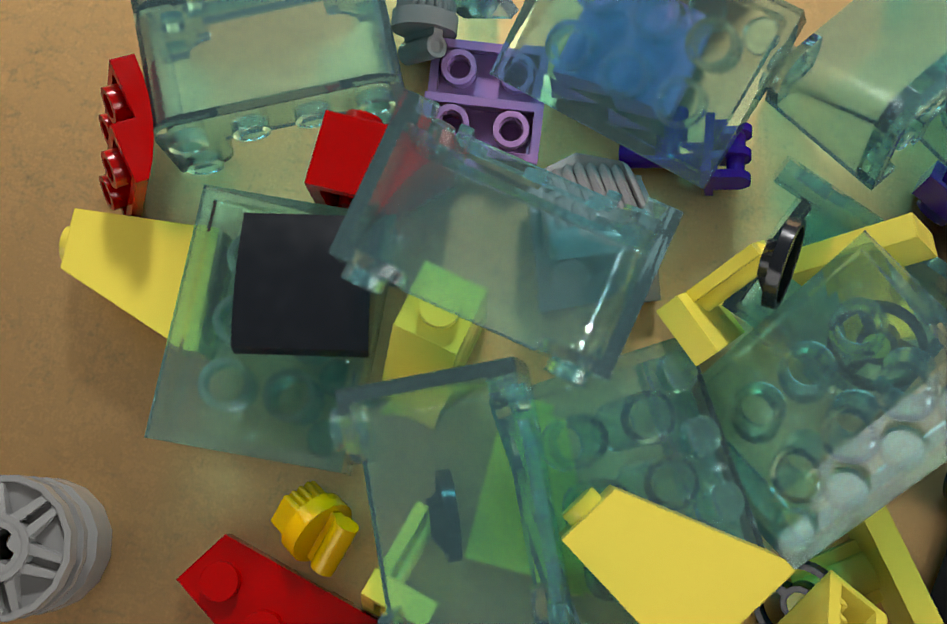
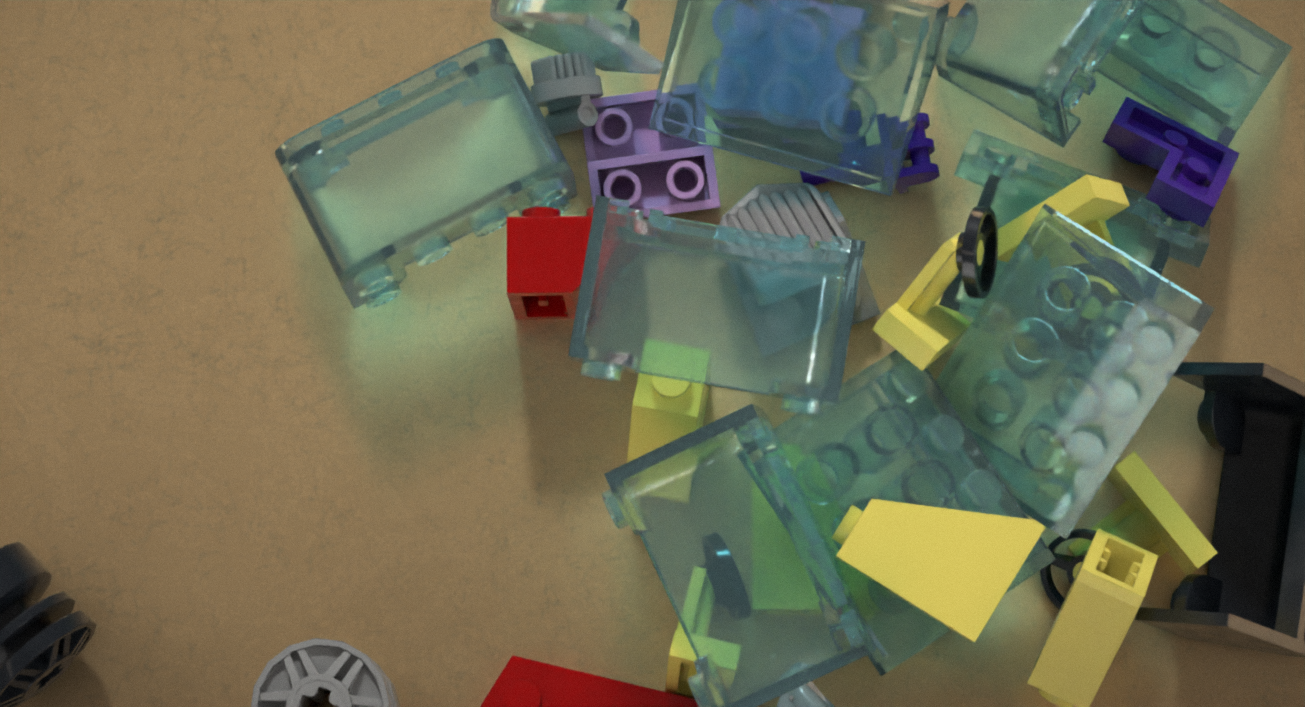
camera: 10 degrees left, 0 degrees up
light yellow slope [59,208,236,361] -> none
red slope [99,54,154,217] -> none
clear light blue slope [144,184,398,476] -> none
black slope [231,213,379,358] -> none
yellow piece [271,481,359,577] -> none

